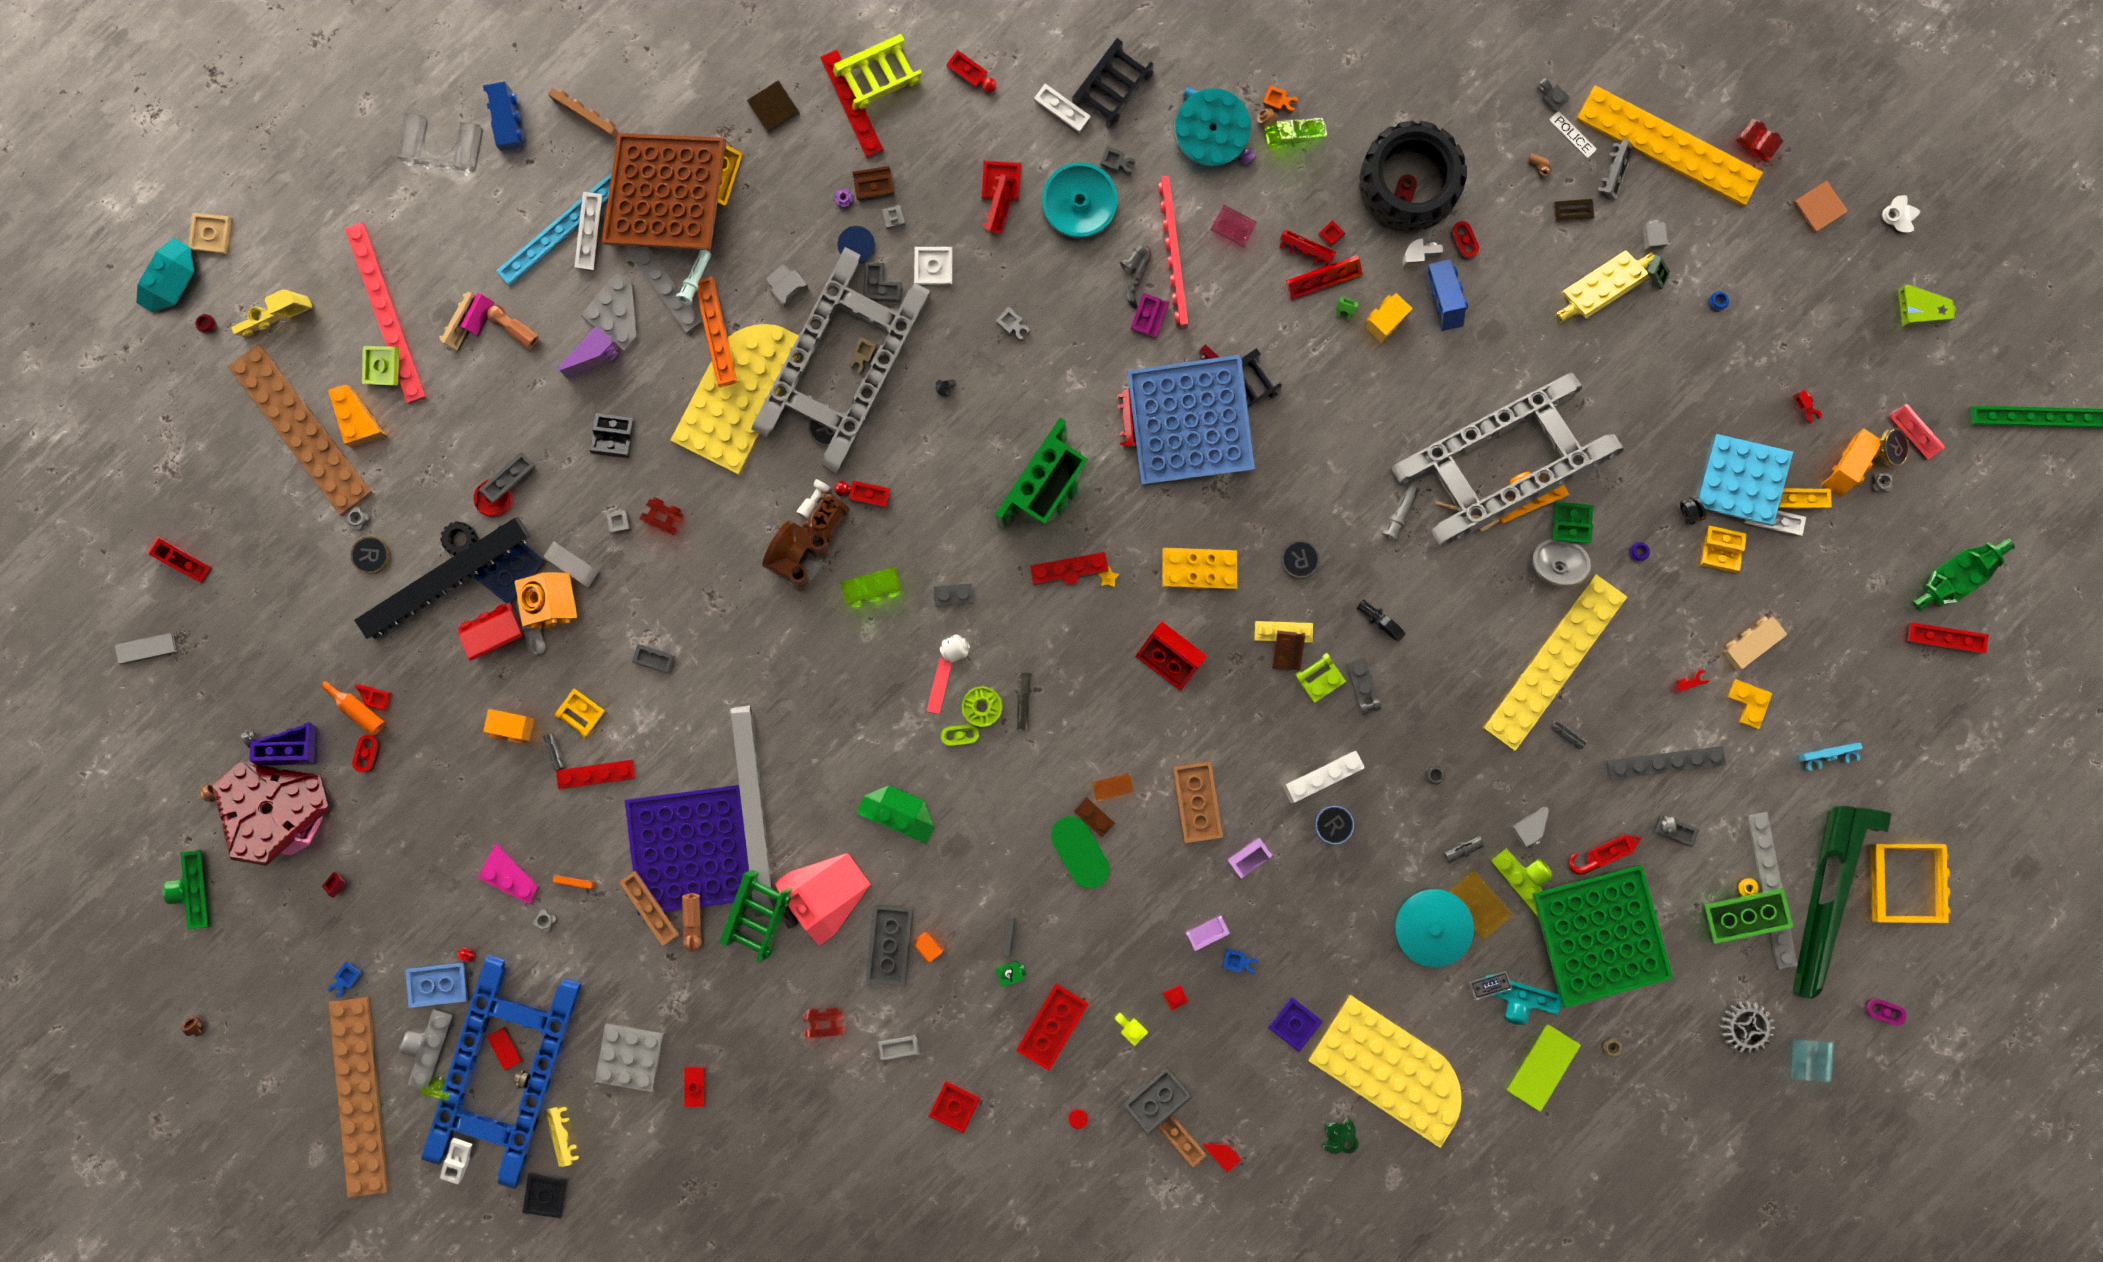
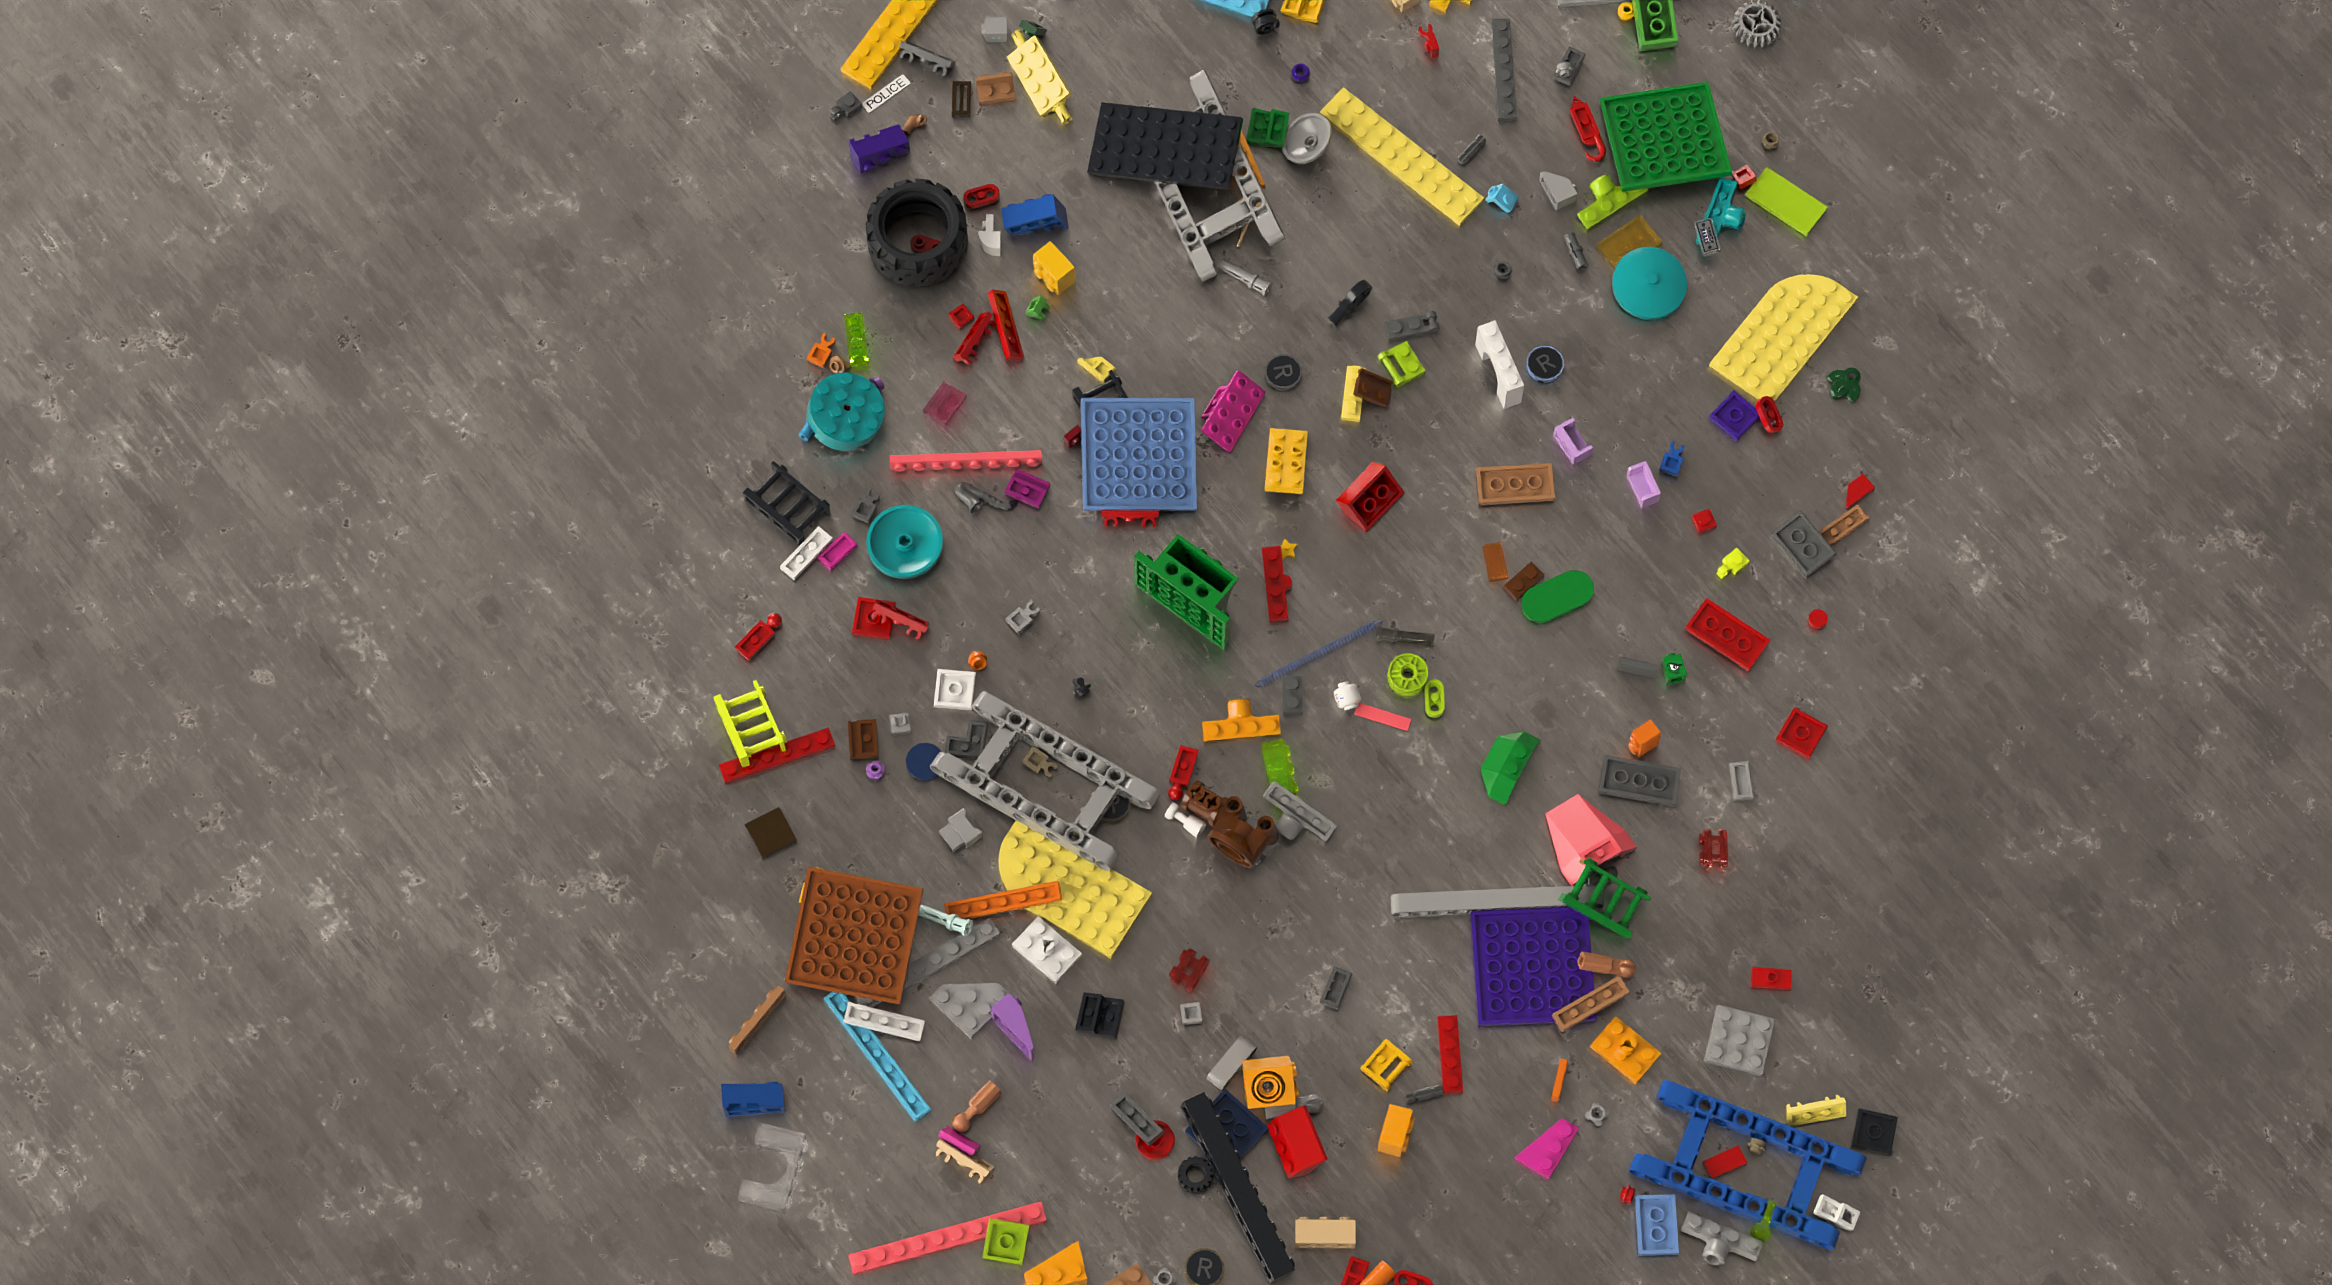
camera: 90 degrees left, 15 degrees down
none -> dark pink tile [817,531,858,571]
none -> dark purple wedge [849,124,910,173]
none -> orange plate [968,651,987,670]
none -> medium nougat bracket [976,72,1016,105]
none -> white plate [1012,916,1082,984]
none -> light yellow tile [1077,357,1116,383]
none -> black plate [1087,102,1243,190]
none -> dark pink bracket [1201,370,1266,452]
none -> light orange plate [1202,699,1281,741]
none -> blue piece [1255,621,1383,687]
none -> light grey plate [1263,781,1337,841]
none -> tan brick [1295,1217,1356,1248]
none -> medium azure bracket [1486,184,1519,213]
none -> light orange plate [1590,1016,1661,1084]
none -> plate [1732,165,1757,189]
none -> red plate [1755,396,1783,433]

